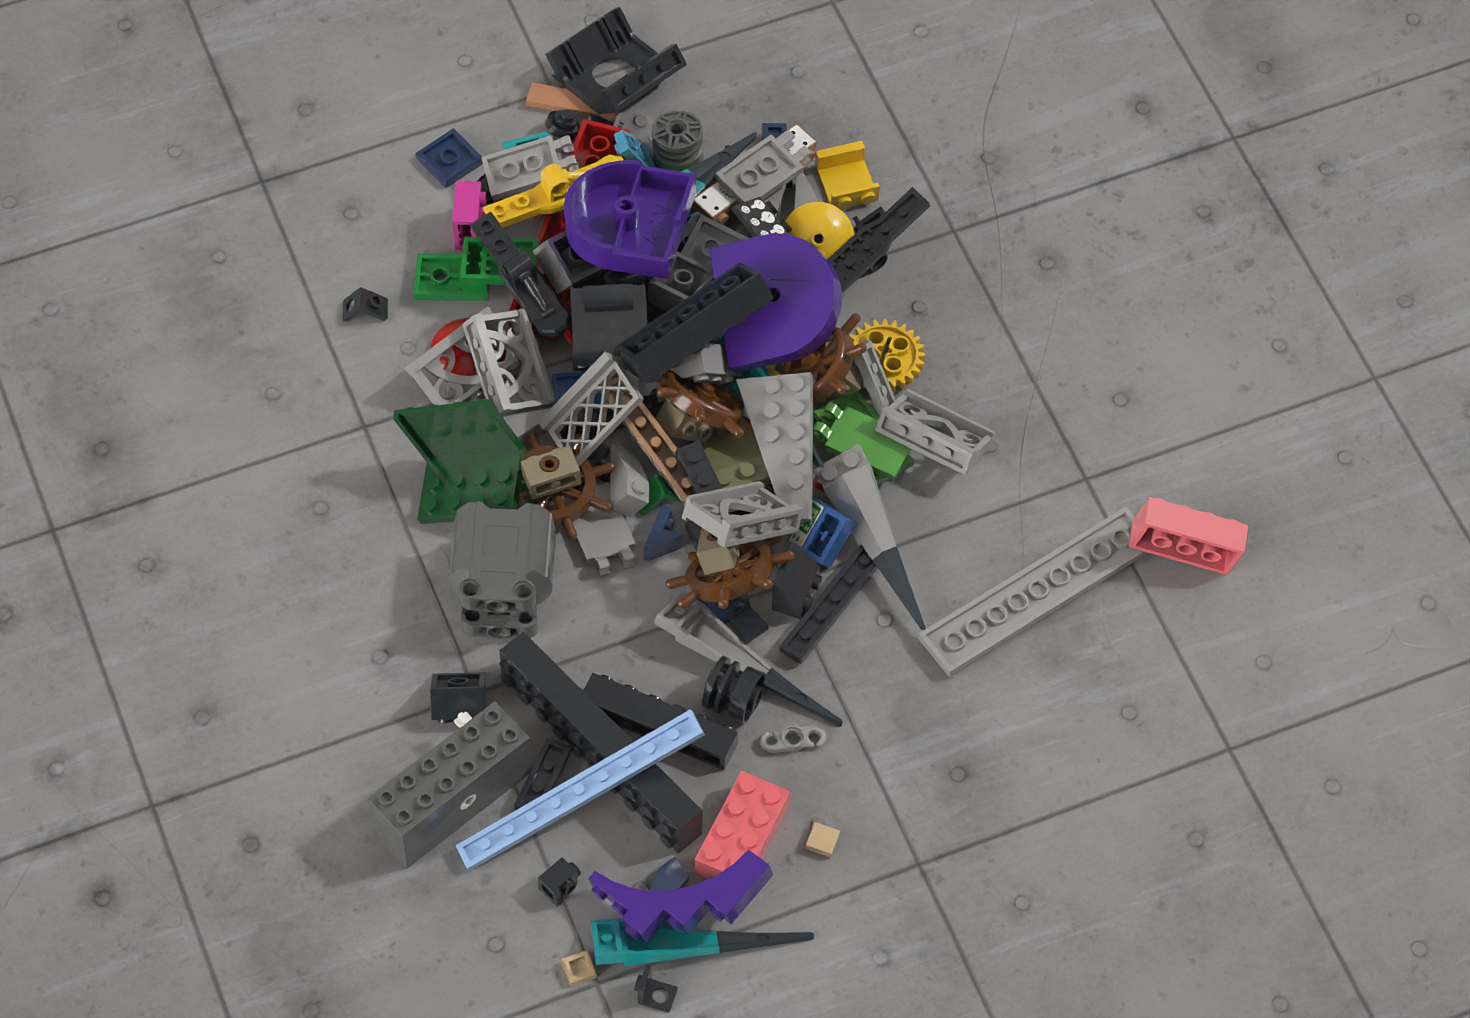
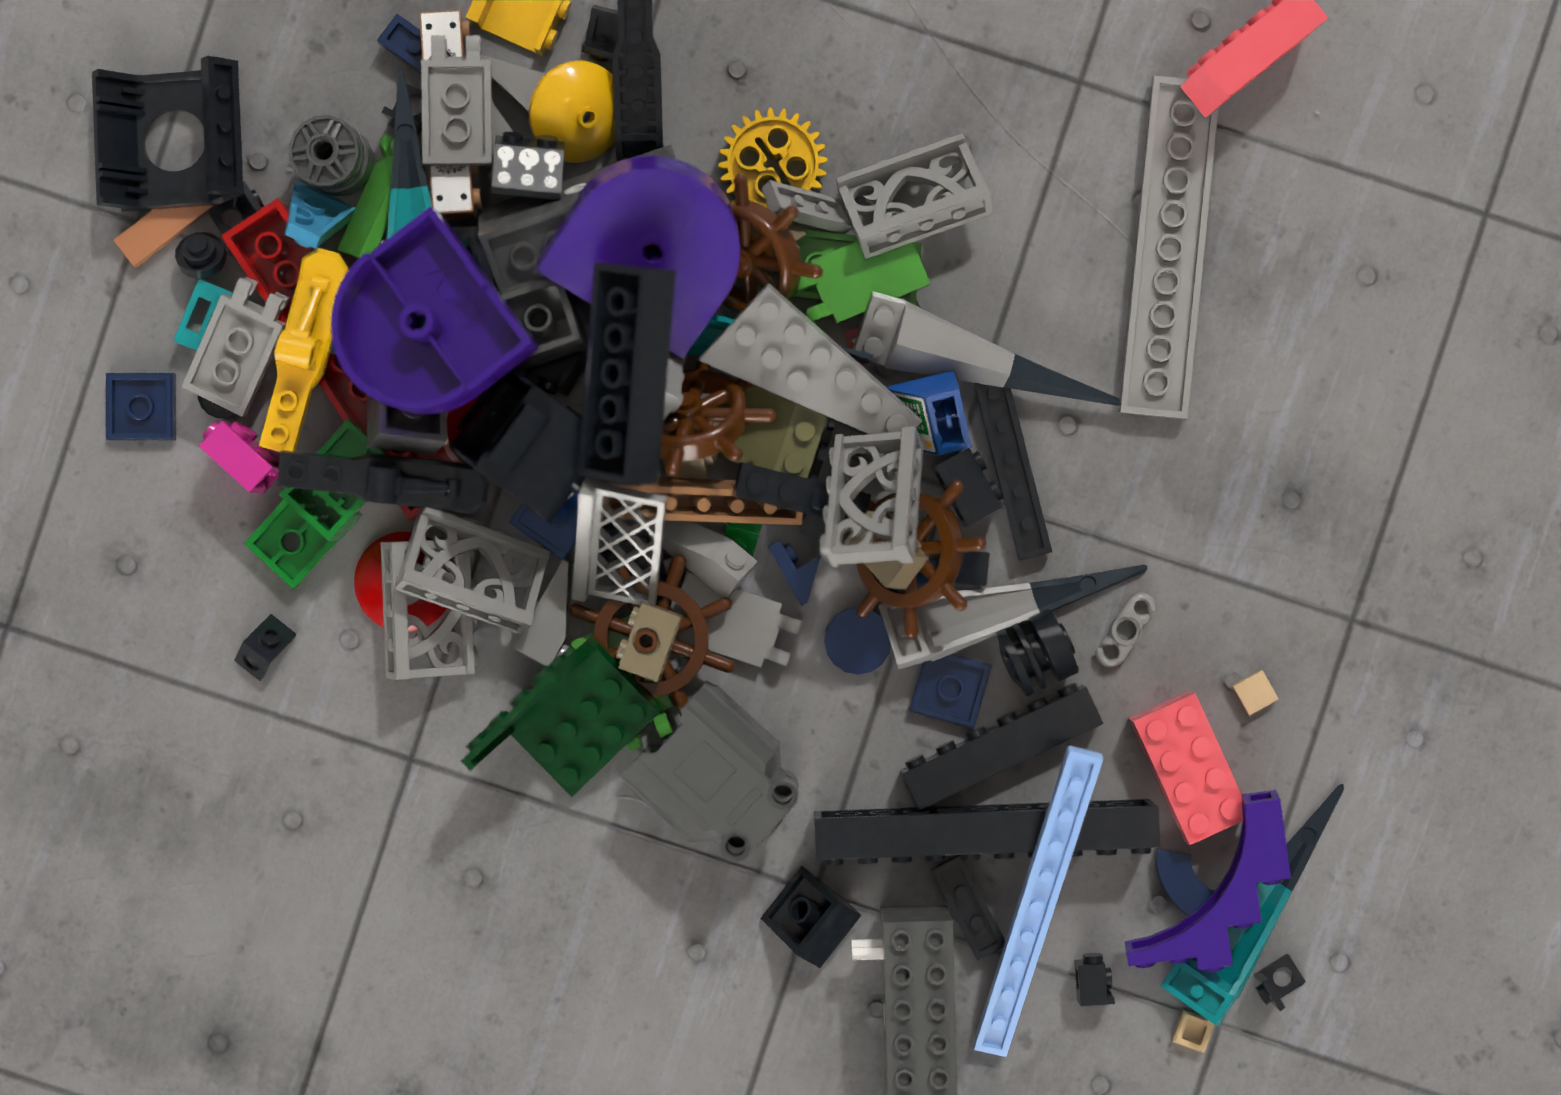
camera: 50 degrees left, 30 degrees up
none -> dark blue tile [824,607,891,675]
none -> dark blue tile [909,653,992,730]

